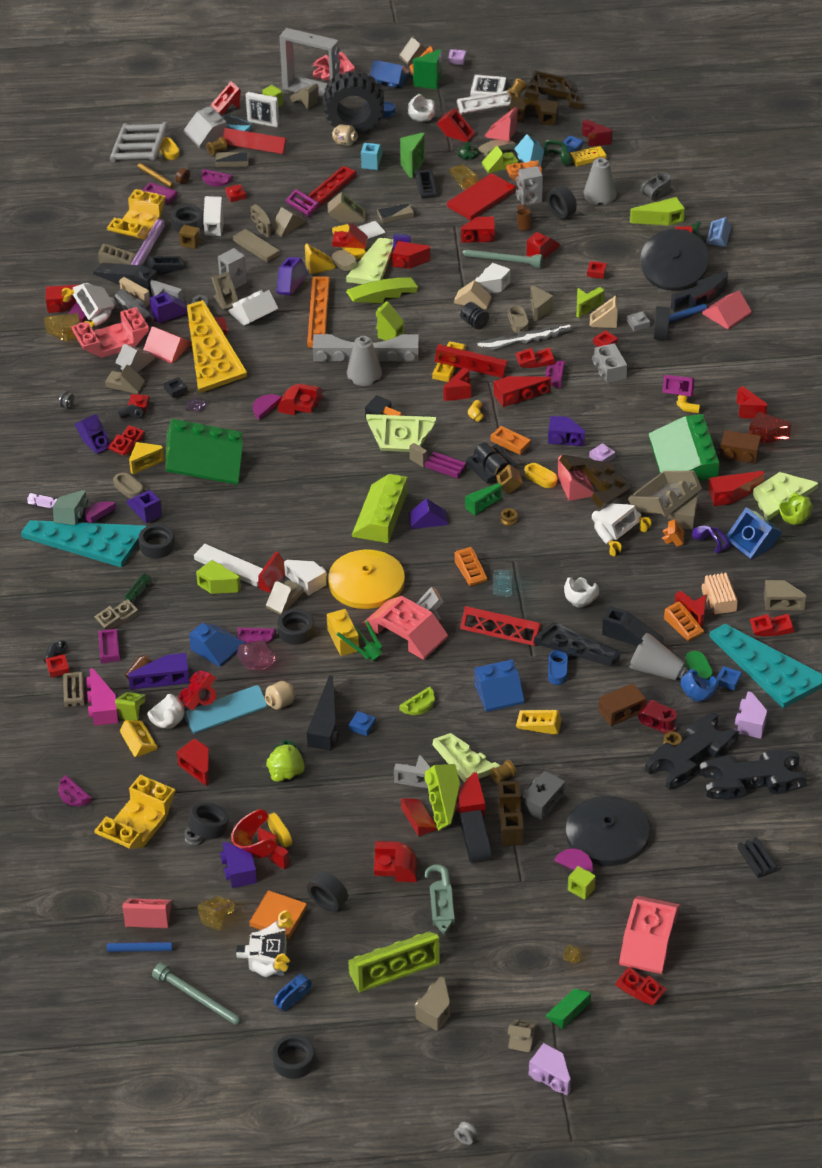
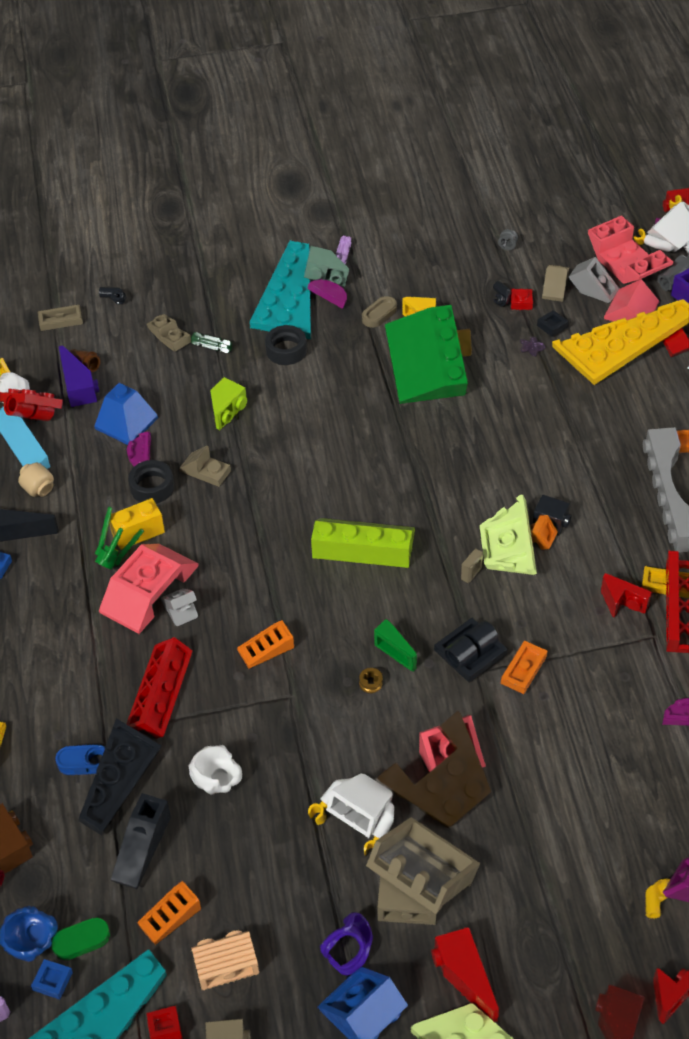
camera: 85 degrees right, 5 degrees up
clear yellow slope [44,313,80,341] -> none
red plate [46,654,70,678] -> none
dark purple slope [75,413,111,454] -> none
dark pink slope [87,668,118,726] -> none
magenta tile [98,629,120,664] -> none
red slope [108,425,145,456] -> none
lime slope [115,692,146,720] -> none
dark purple slope [126,490,162,524] -> none
white tile [194,544,263,587] -> none
clear pink hair [237,640,275,670] -> none
magenta tile [253,394,282,420] -> none
red slope [258,551,285,593] -> none
red brick [278,384,323,415] -> none
white slope [284,560,327,596] -> none
yellow dish [328,550,405,609] -> none
light grey cone [347,336,382,386] -> none
lime tile [399,687,435,715] -> none
dark purple slope [408,498,448,529] -> none
magenta tile [425,452,466,479] -> none
yellow arm [468,400,484,422] -> none
blue slope [475,659,524,712] -> none
clear light blue slope [493,570,513,596] -> none
red slope [494,376,551,407] -> none
pearl gold plate [496,465,522,494] -> none
yellow tile [524,463,557,488] -> none
dark purple slope [548,416,585,447] -> none
lavender plate [589,443,615,462] -> none
light grey cone [629,633,686,680] -> none
slope [649,414,719,481] -> none
orange tile [662,519,684,546] -> none
red slope [675,591,706,628] -> none
reddish brown brick [719,430,761,464] -> none

